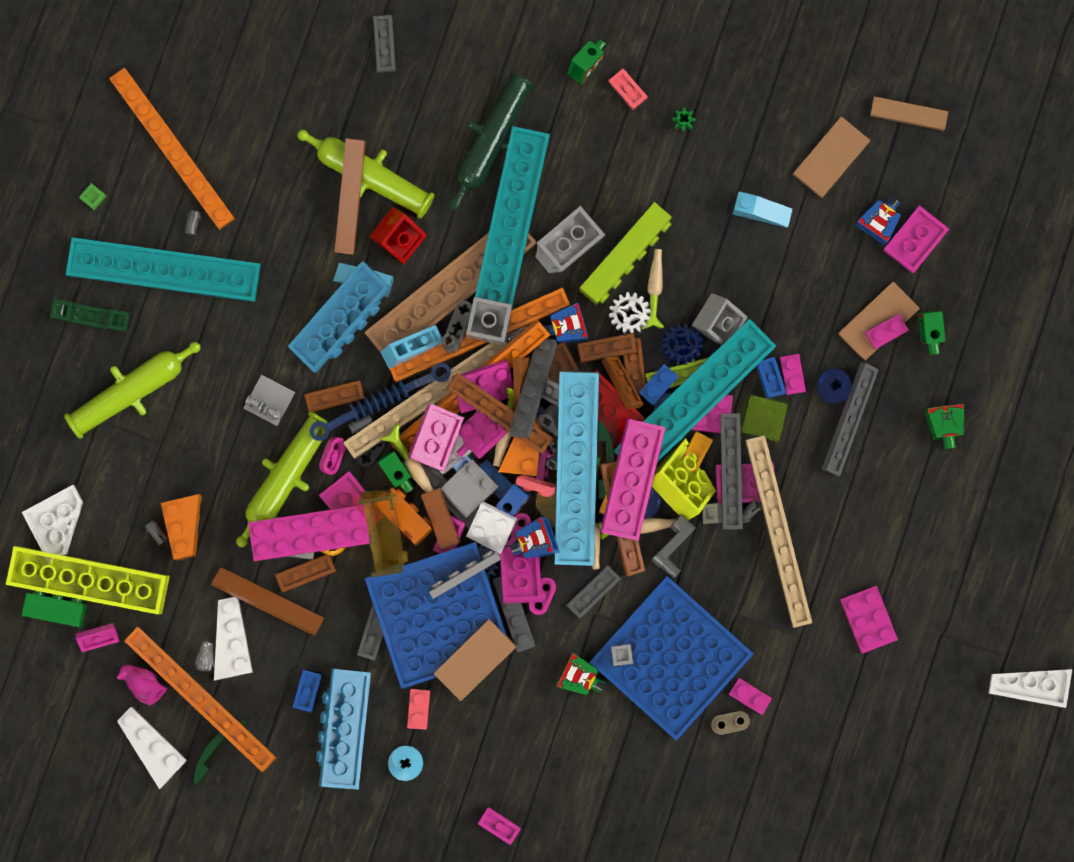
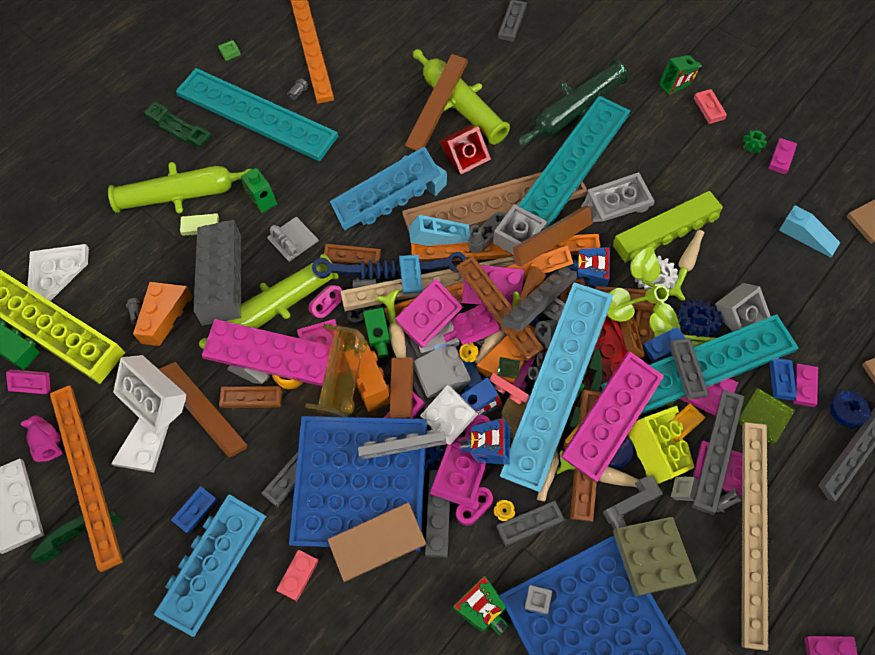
camera: 25 degrees right, 20 degrees down
clear cone [195,642,214,671] -> none
medium azure piece [388,746,423,781] -> none
none -> white slope [113,355,186,434]
none -> yellowish green tile [180,214,219,236]
none -> dark grey brick [194,220,241,326]
none -> green torso [241,168,277,213]
none -> dark azure plate [399,255,423,294]
none -> yellow plate [459,343,478,362]
none -> yellow plate [494,500,515,521]
none -> clear green slope [497,357,520,379]
none -> dark orange tile [513,206,593,266]
none -> lime plant [607,247,681,333]
none -> olive plate [613,517,697,597]
none -> dark grey tile [669,338,709,400]
none -> dark pink plate [768,138,797,175]

